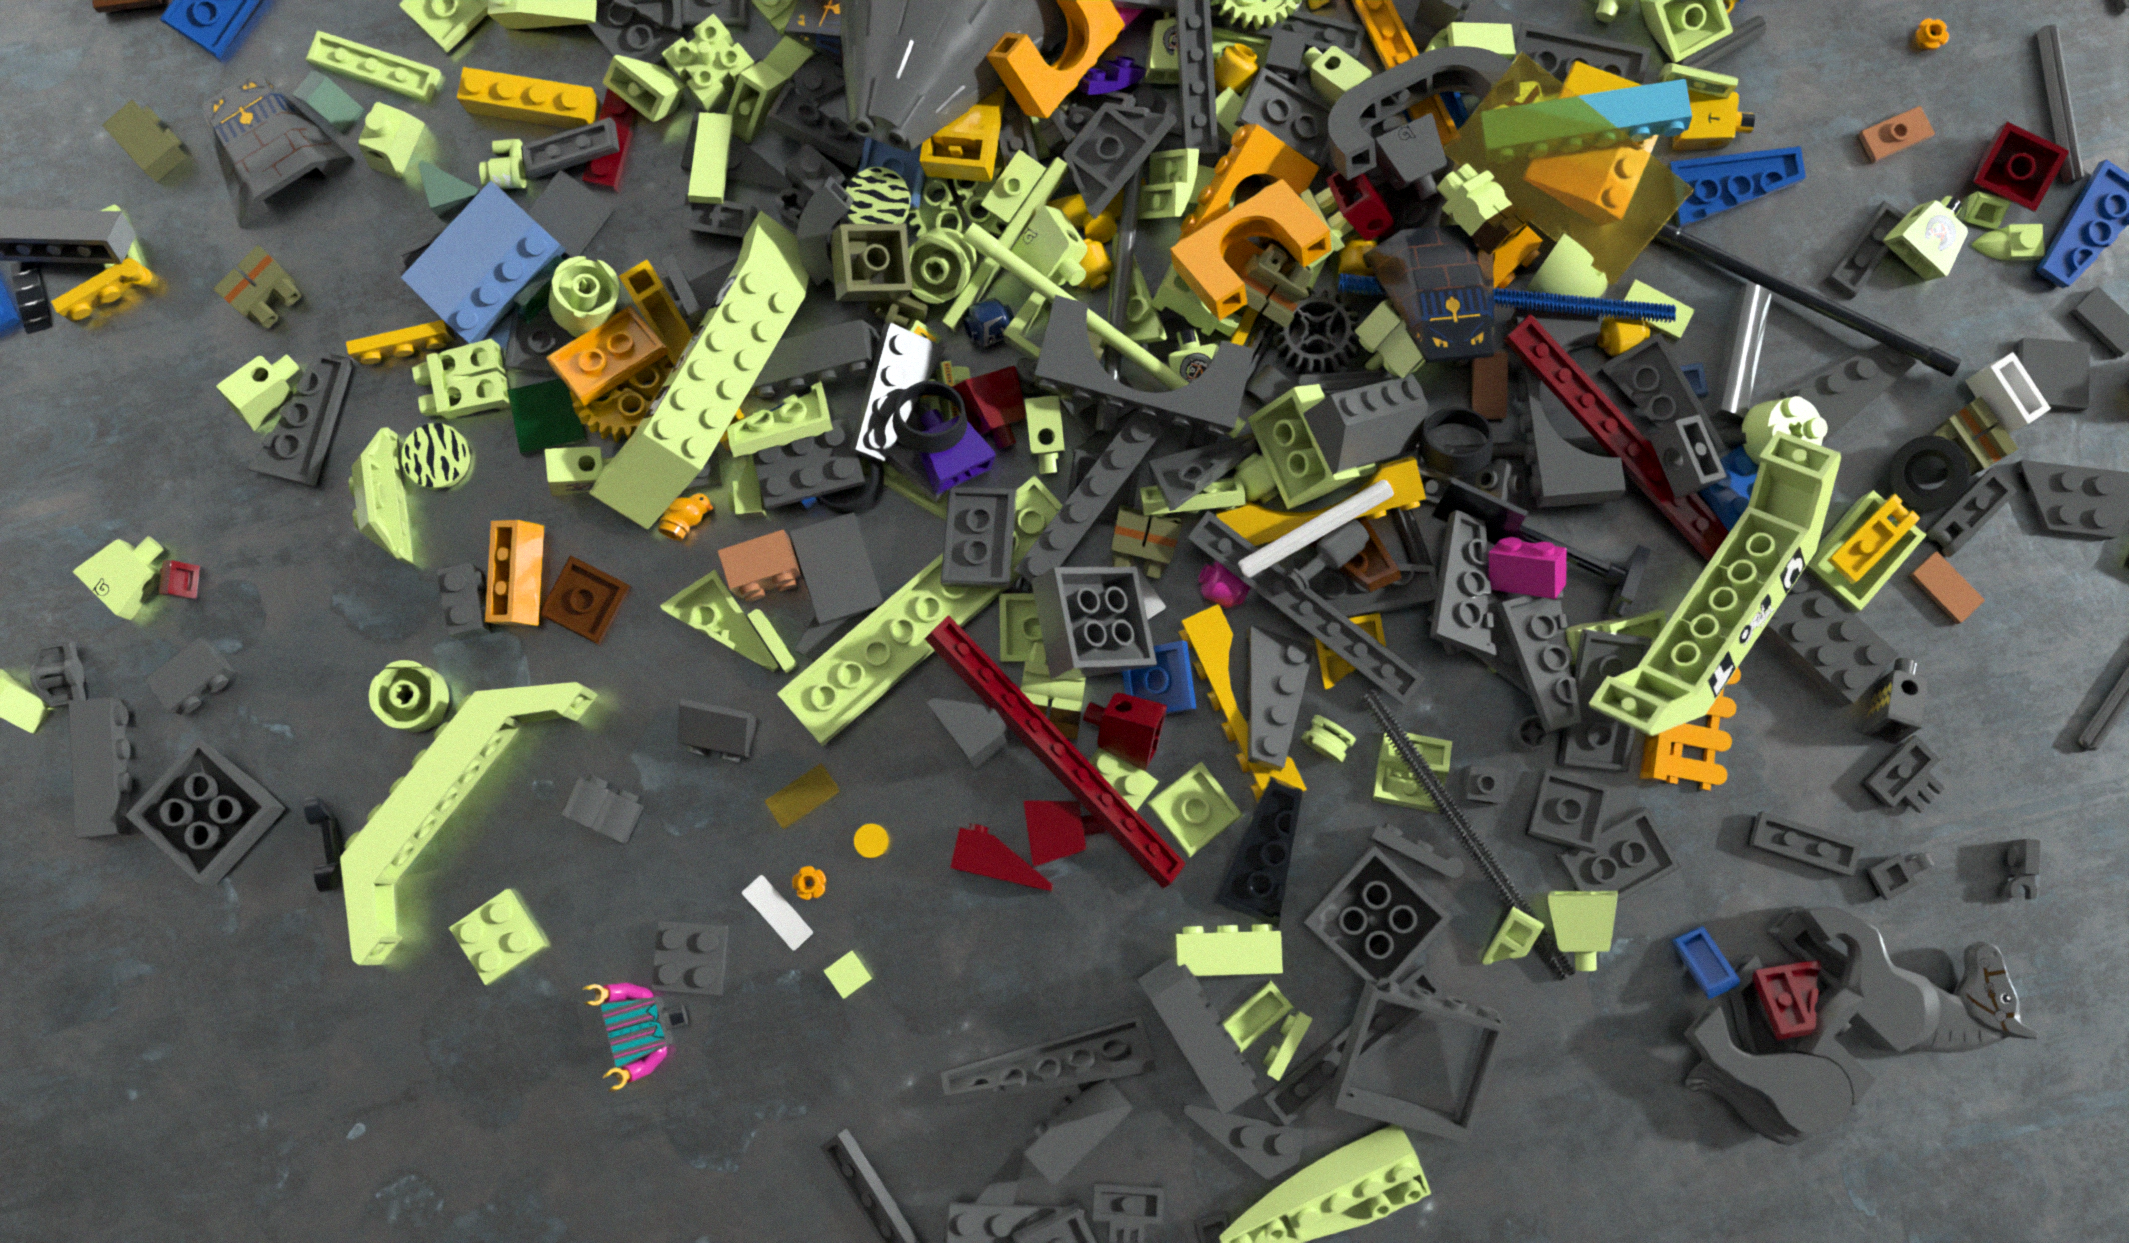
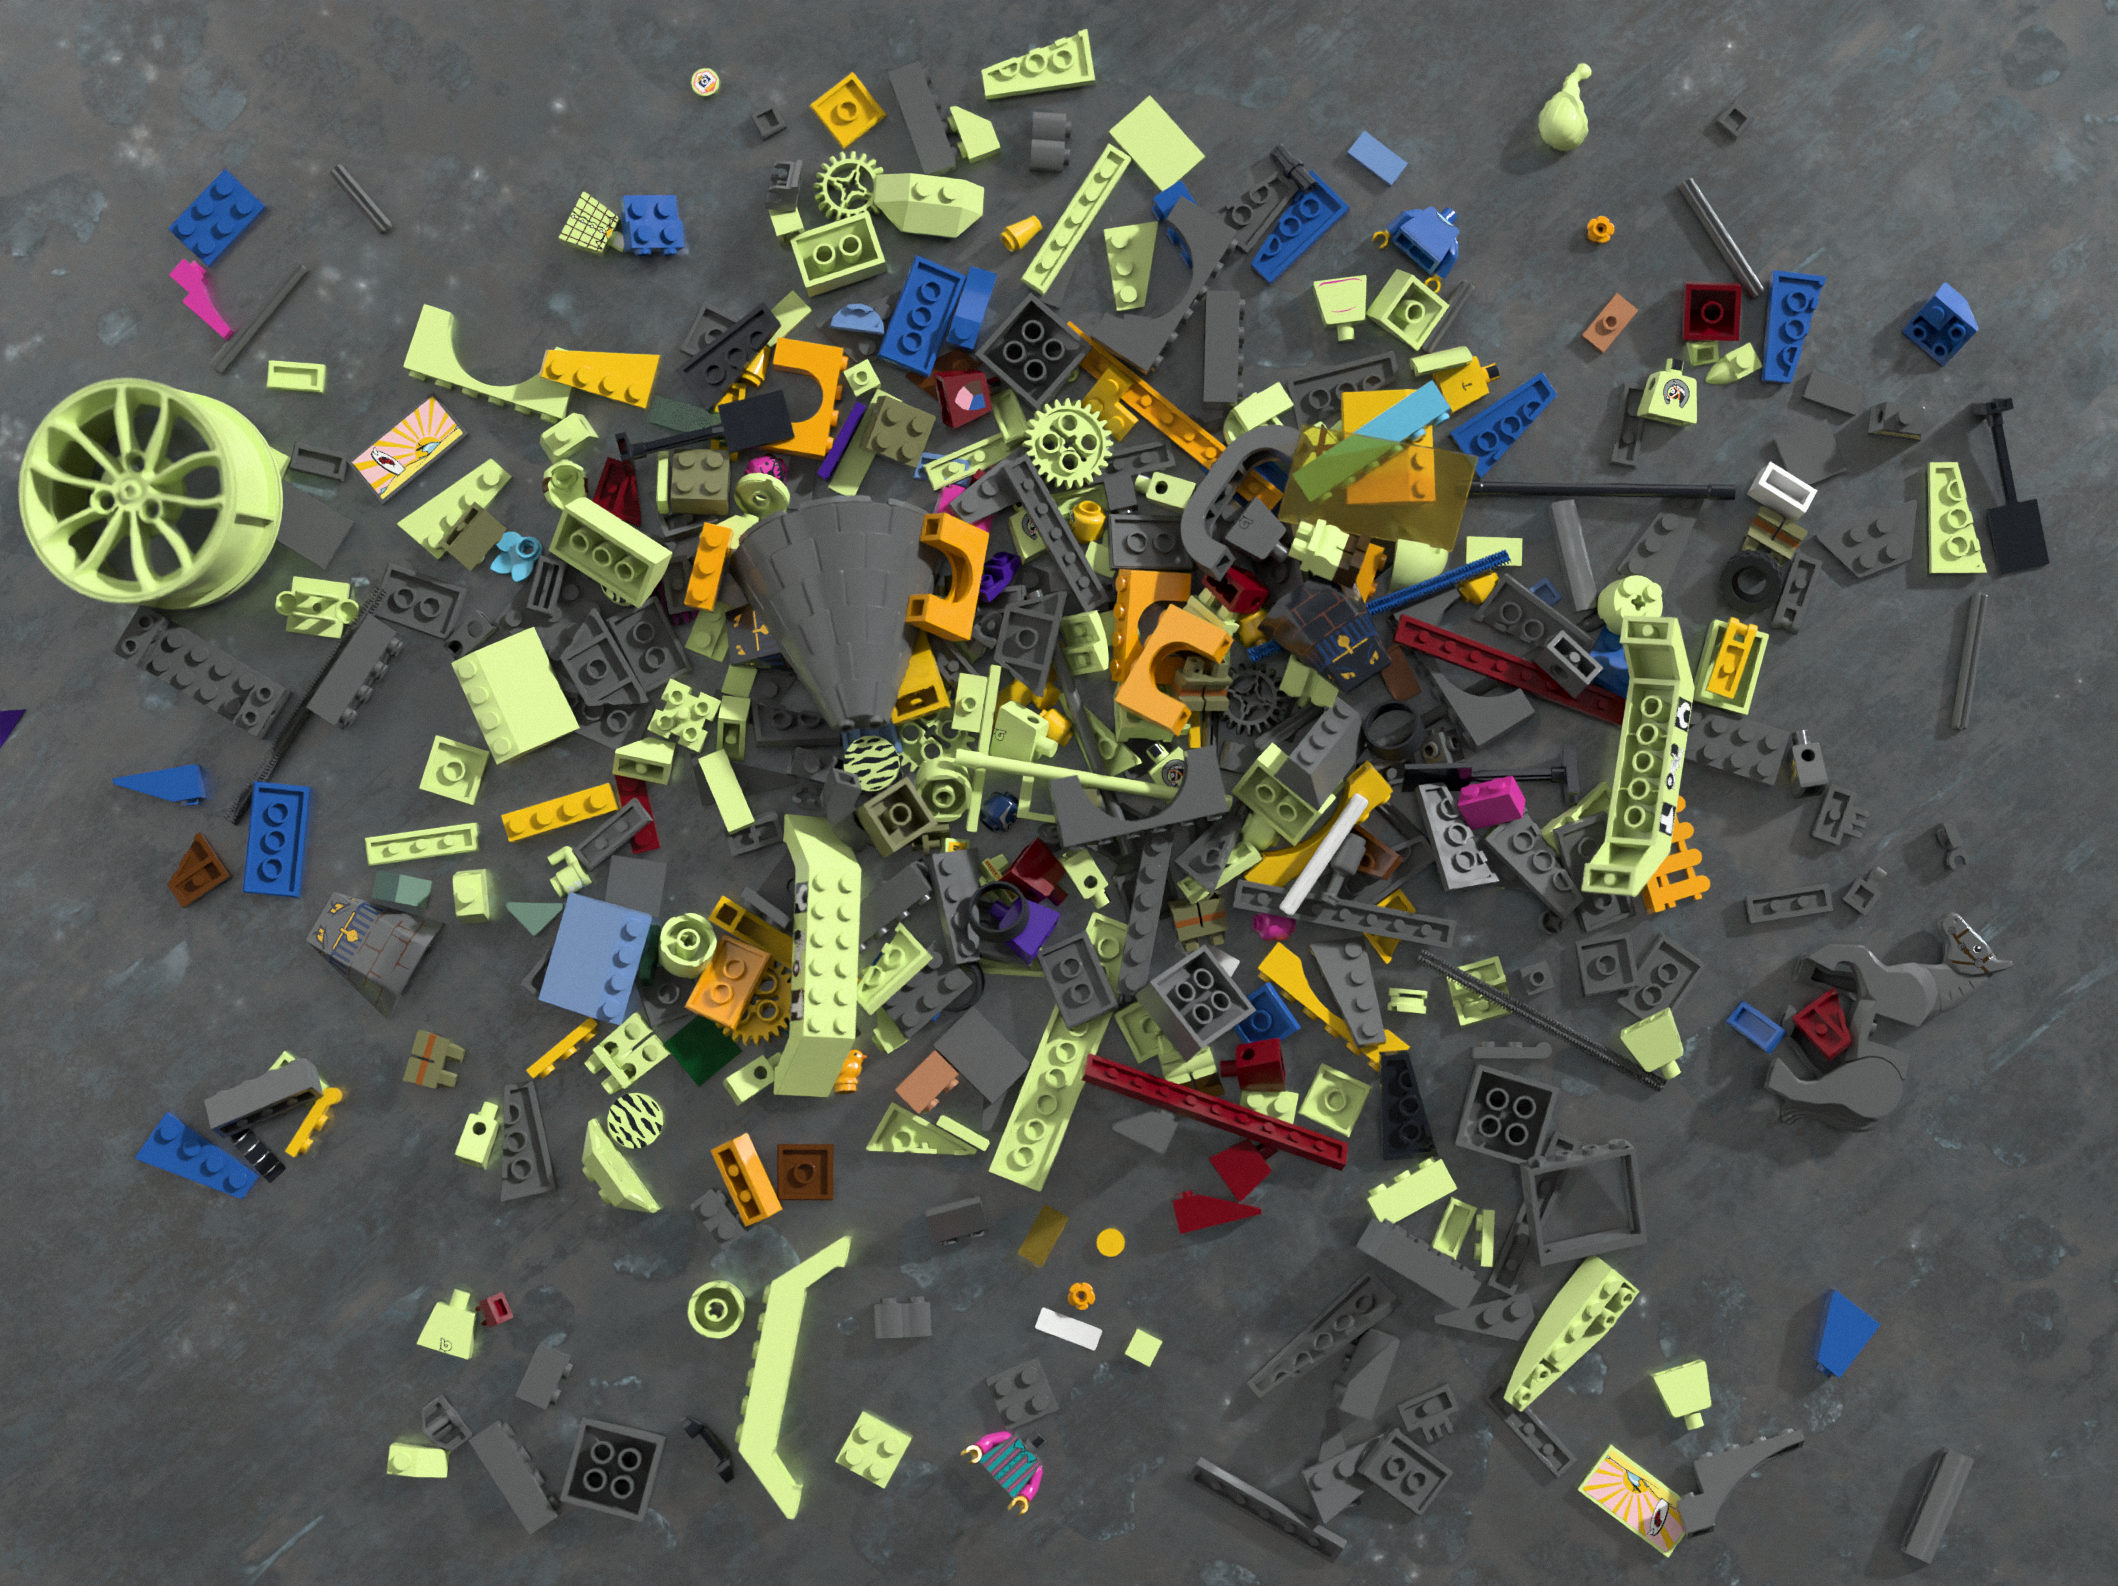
camera: 35 degrees left, 5 degrees up
olive brick [102,100,187,182] -> none
yellowish green tile [1481,907,1544,965] -> none
nougat tile [1909,551,1985,624] -> none

